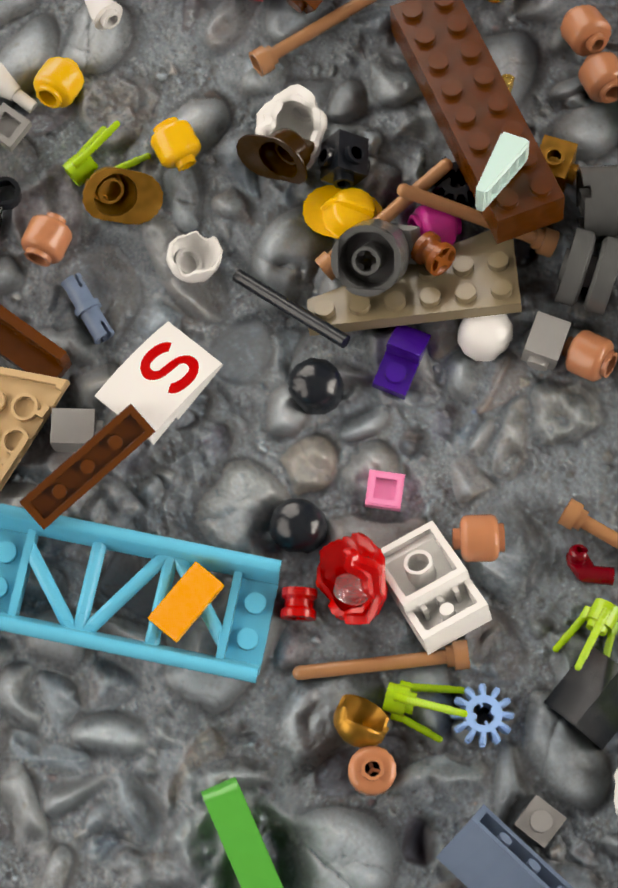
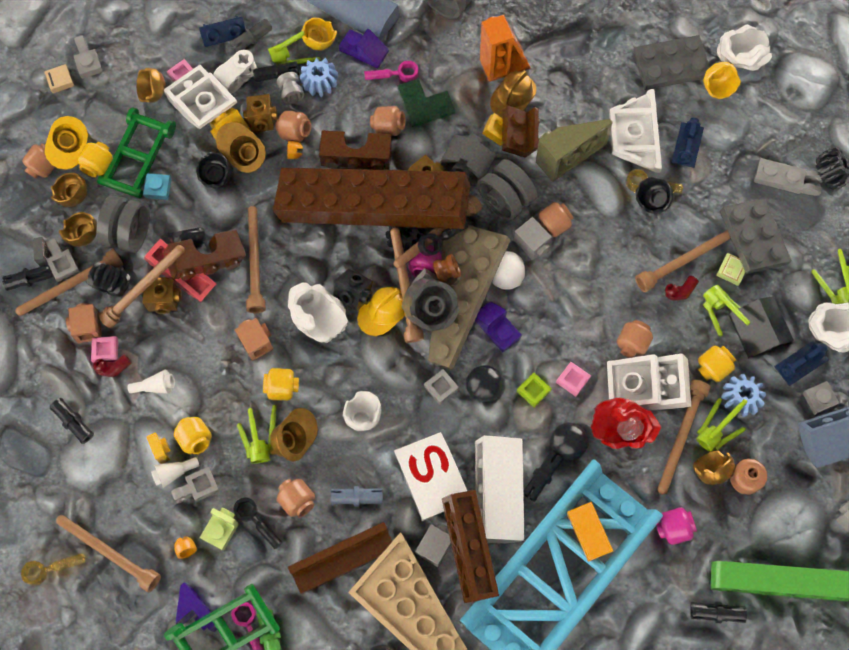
camera: 60 degrees left, 5 degrees down
black bar [233,269,350,348] -> none
dark brown piece [236,128,315,184] -> none
red wheel [280,586,318,622] -> none
light aqua slope [475,132,529,212] -> none
nougat head [560,5,611,56] -> none
none -> yellow plate [146,432,171,464]
none -> nougat brick [234,318,273,361]
none -> reddish brown arch [319,130,392,170]
none -> black piece [418,222,468,256]
none -> light grey plate [424,369,459,405]
none -> white brick [475,435,524,543]
none -> lime tile [516,373,552,408]
none -> black pin [523,451,563,502]
none -> dark pink head [656,507,697,545]
none -> black pin [690,602,747,624]
none -> yellow head [698,346,736,382]
none -> dark blue hinge [774,340,829,386]

